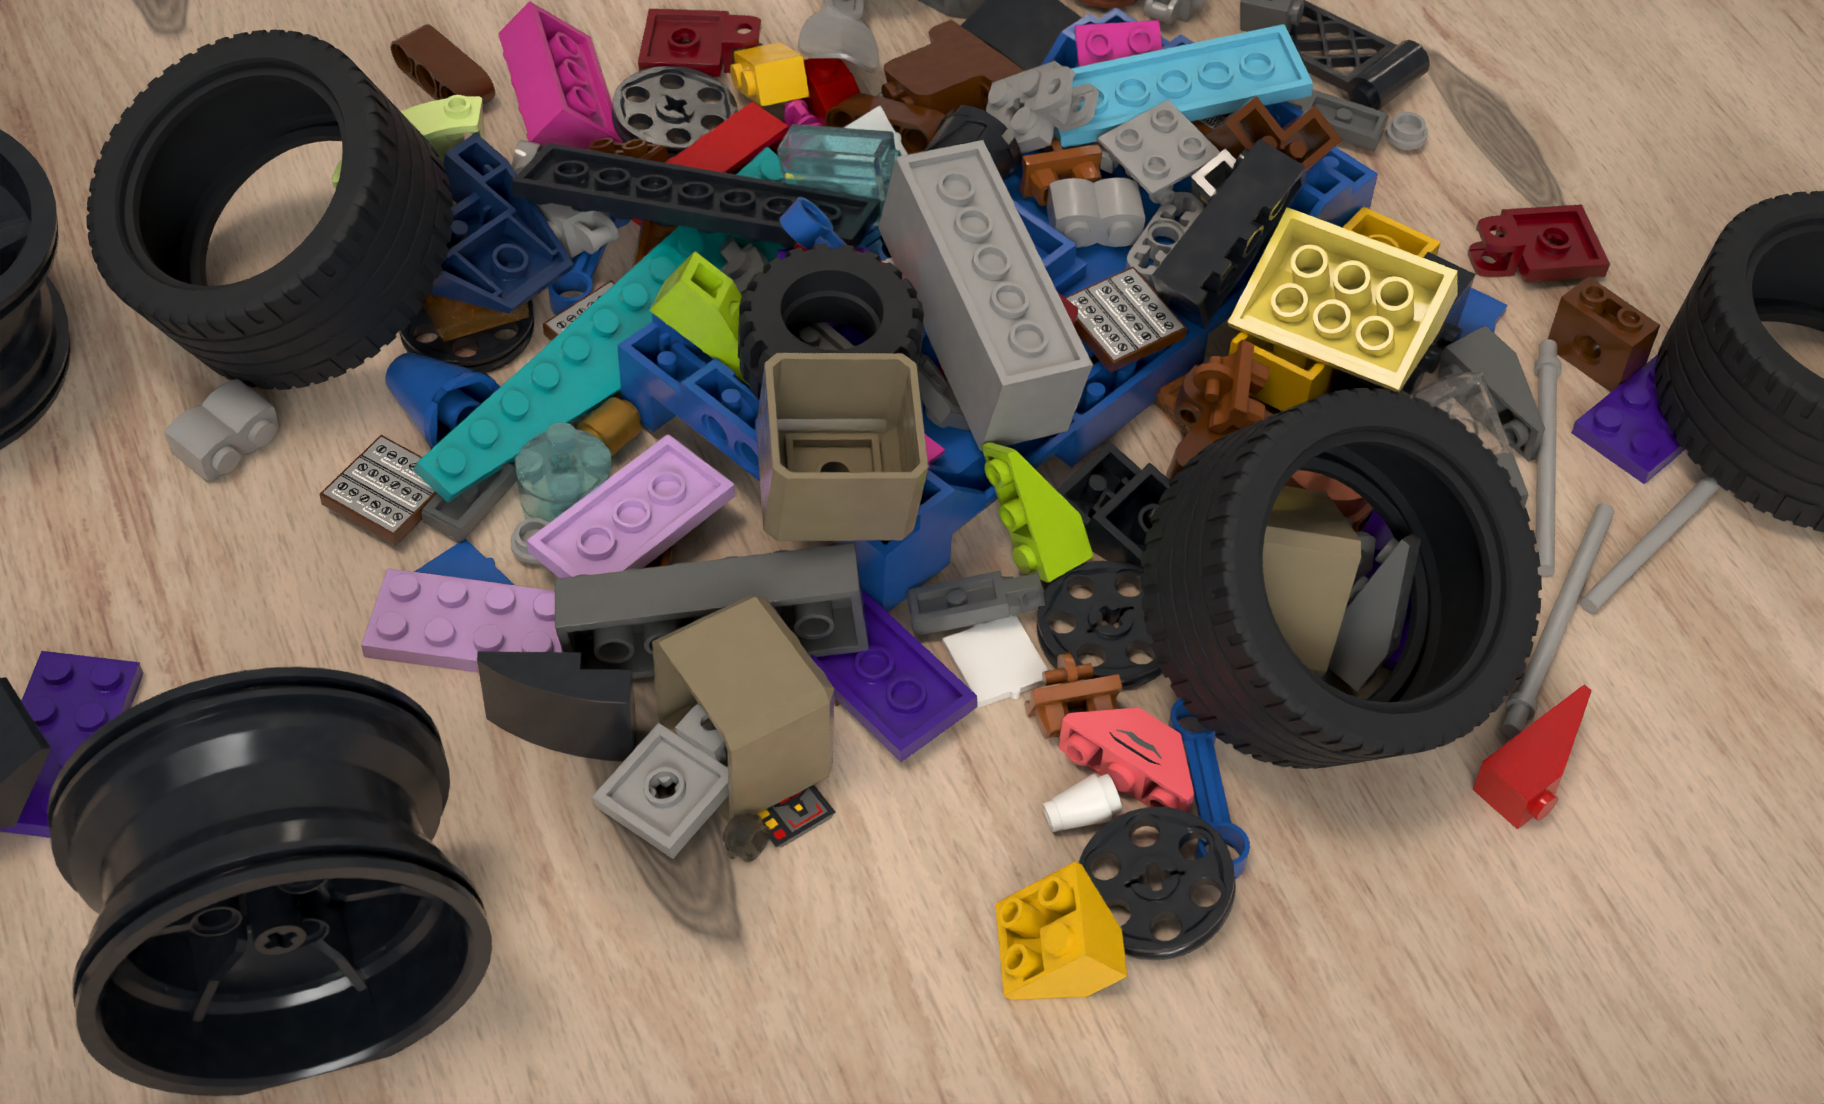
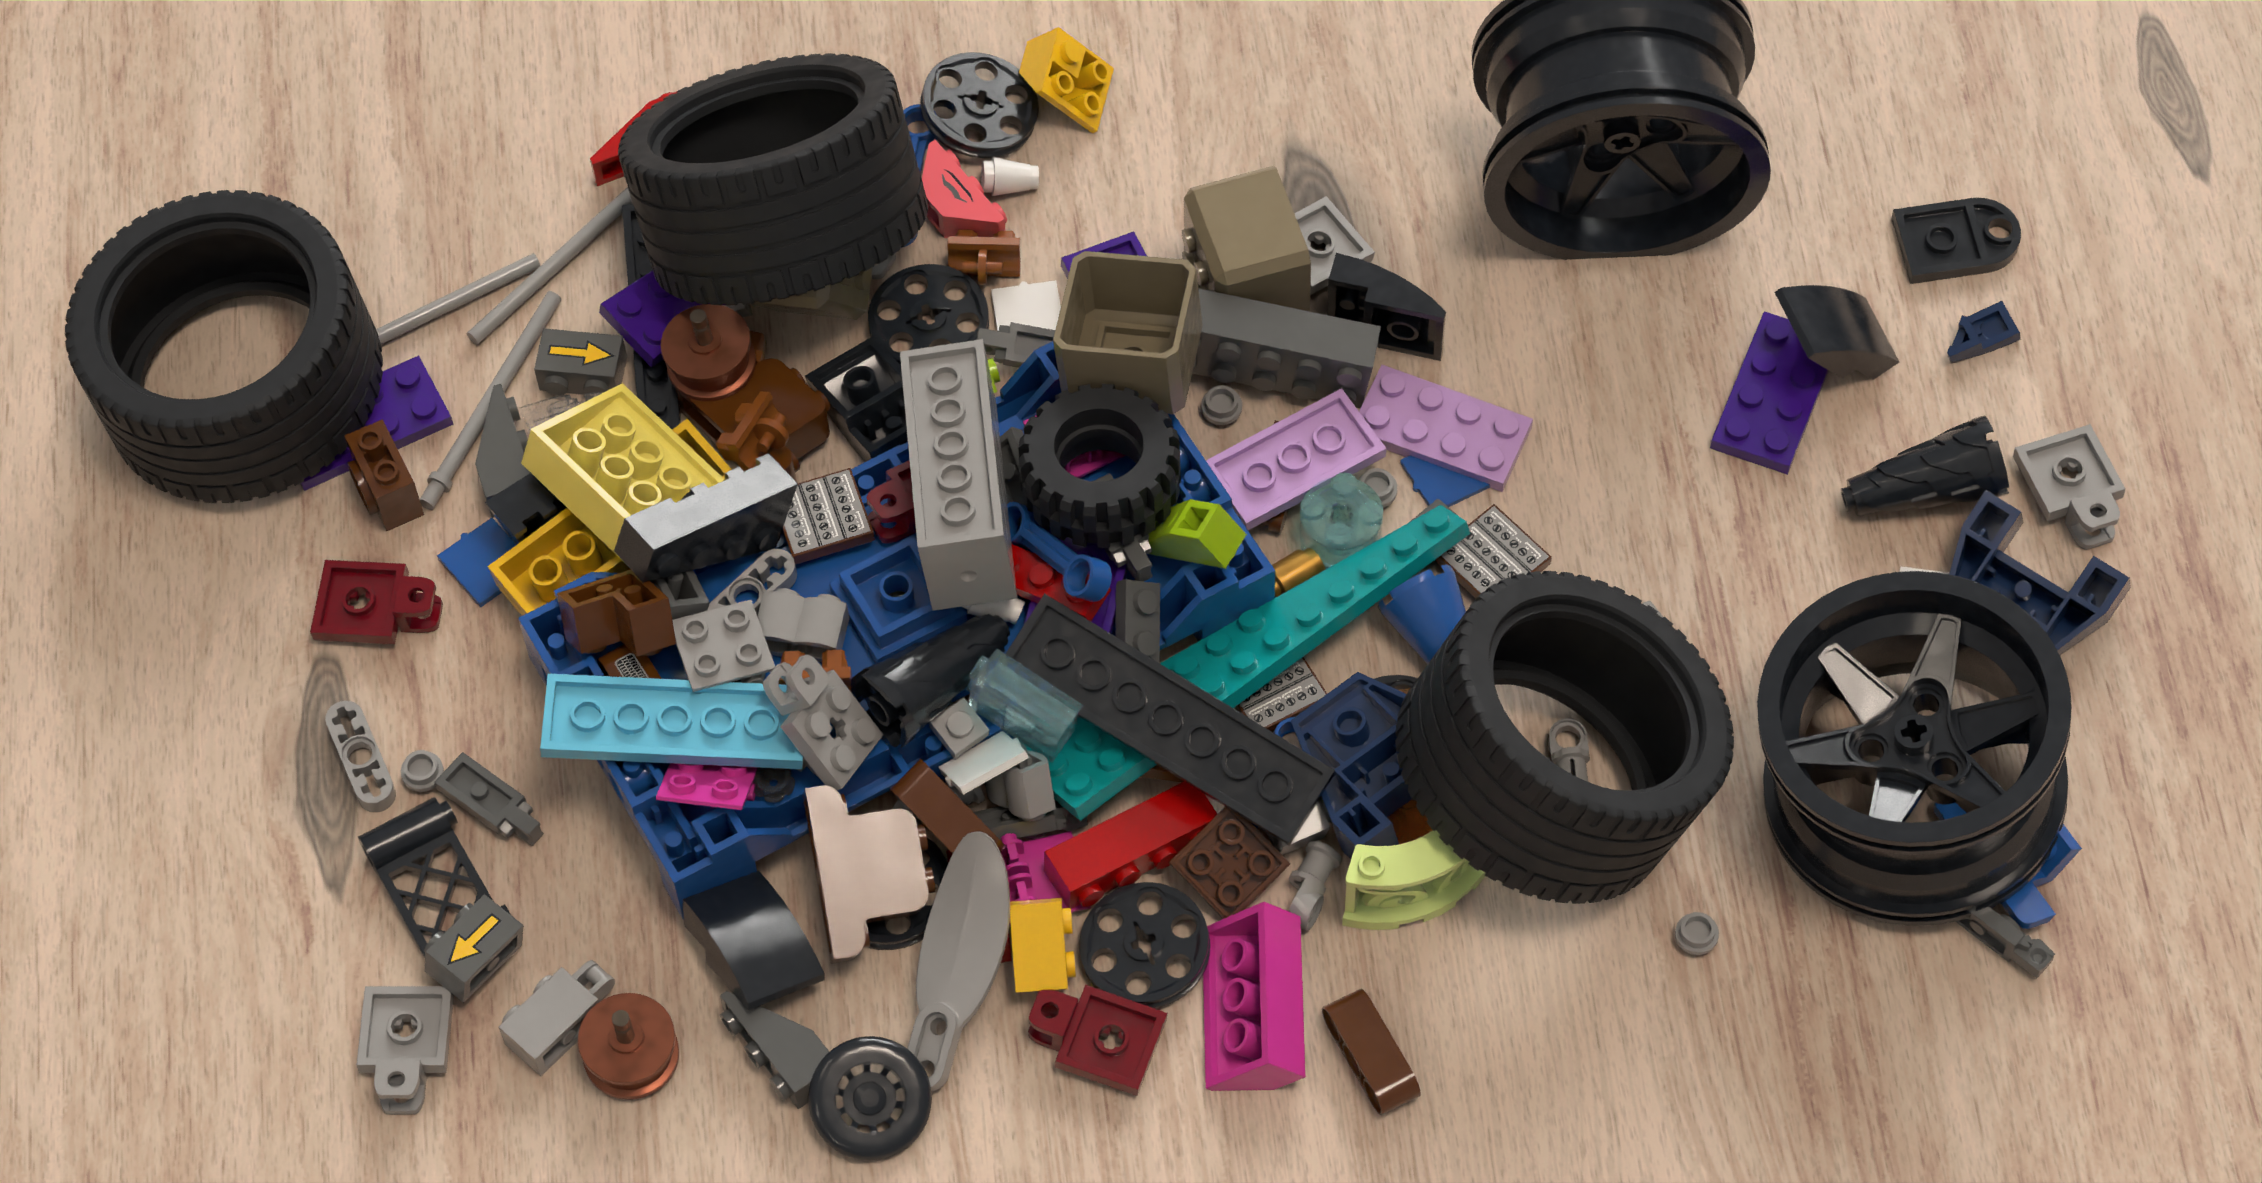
camera: 160 degrees left, 10 degrees up
none -> light grey beam [325,701,396,812]

